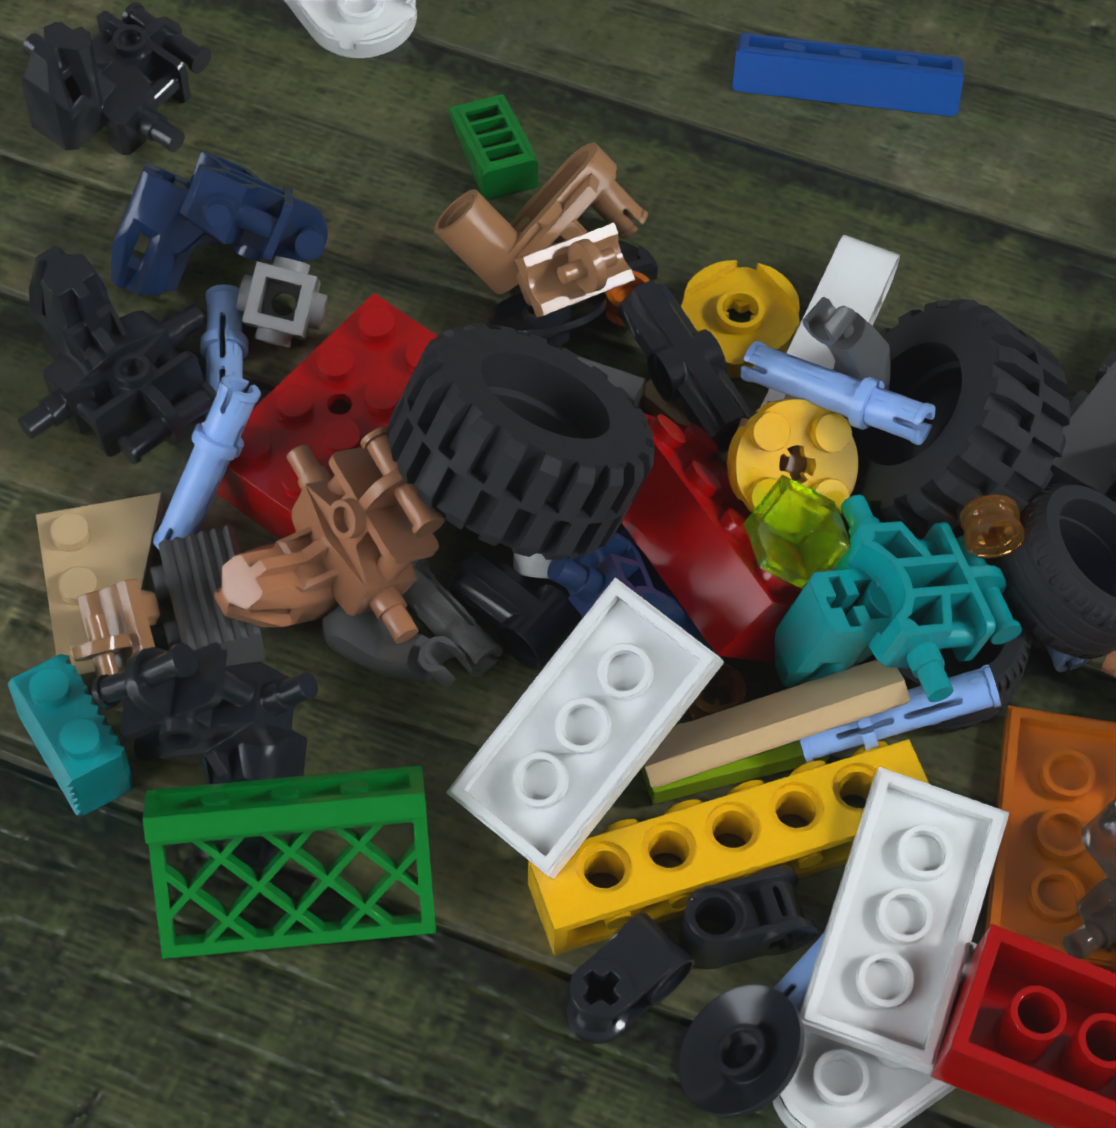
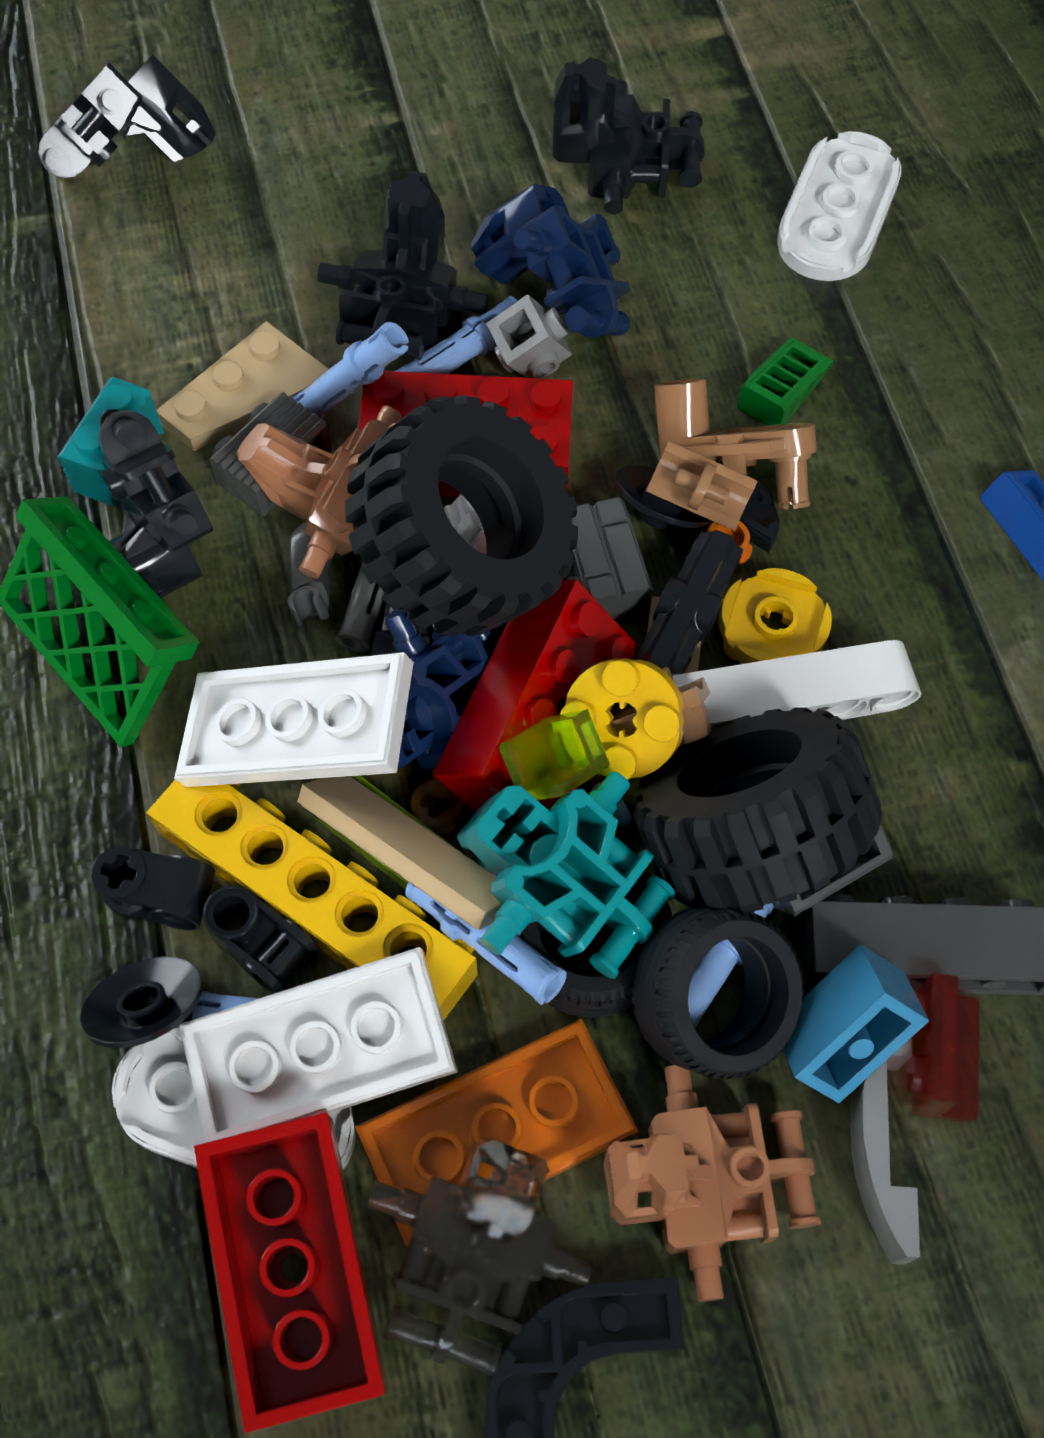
camera: 55 degrees right, 5 degrees up
medium nougat hips [72,578,160,711] -> none
light blue pin [741,341,935,445] -> none
dark grey arm [803,297,890,419] -> none
clear orange bush [960,494,1024,558] -> none

